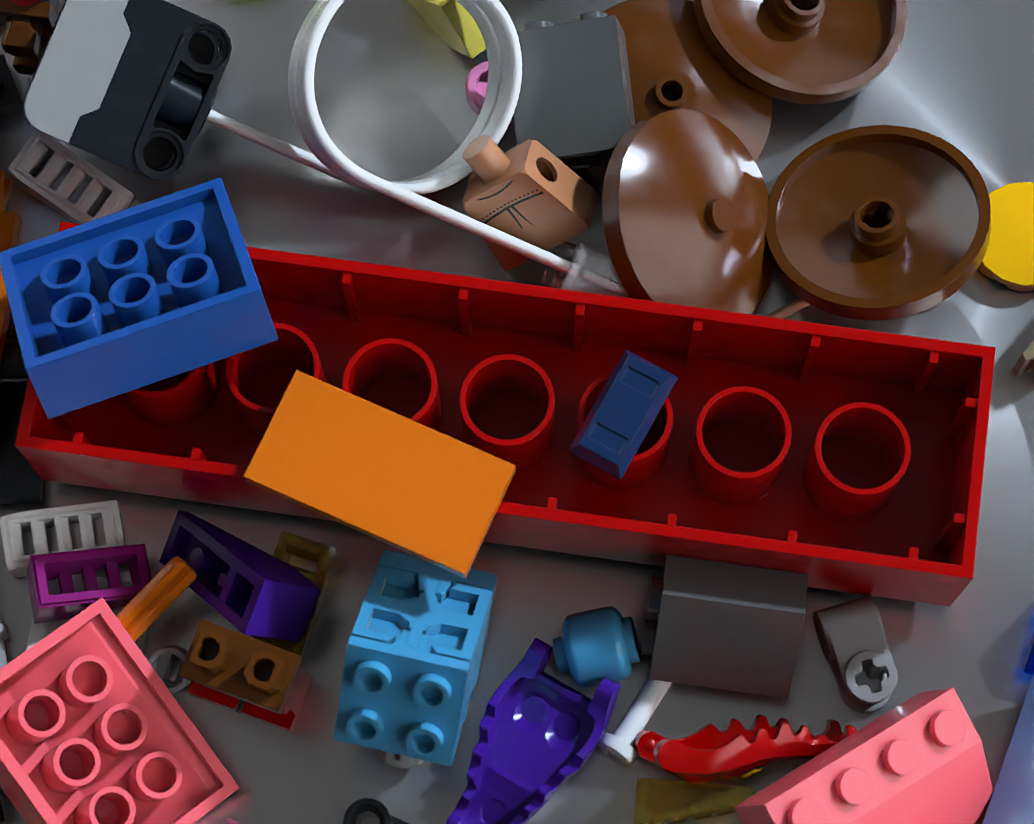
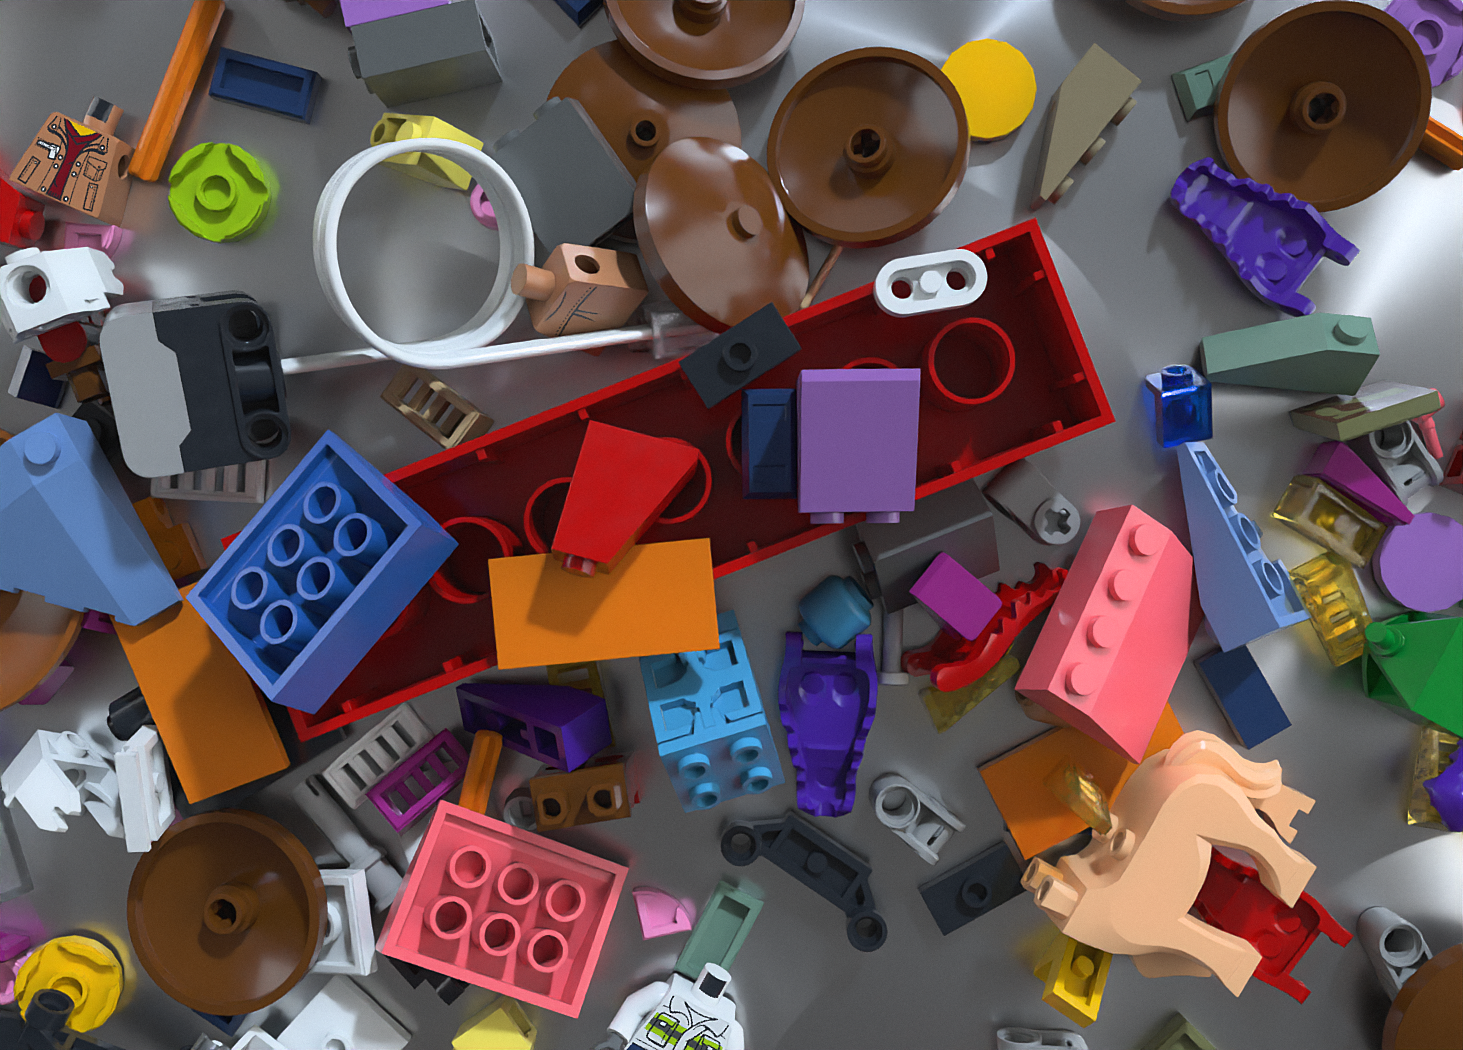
camera: 30 degrees left, 15 degrees up
none -> tan slope [380,364,494,450]
none -> red slope [551,420,700,578]
none -> black plate [678,302,802,410]
none -> medium lavender slope [796,368,920,524]
none -> white plate [874,249,987,317]
none -> magenta slope [909,551,1002,641]

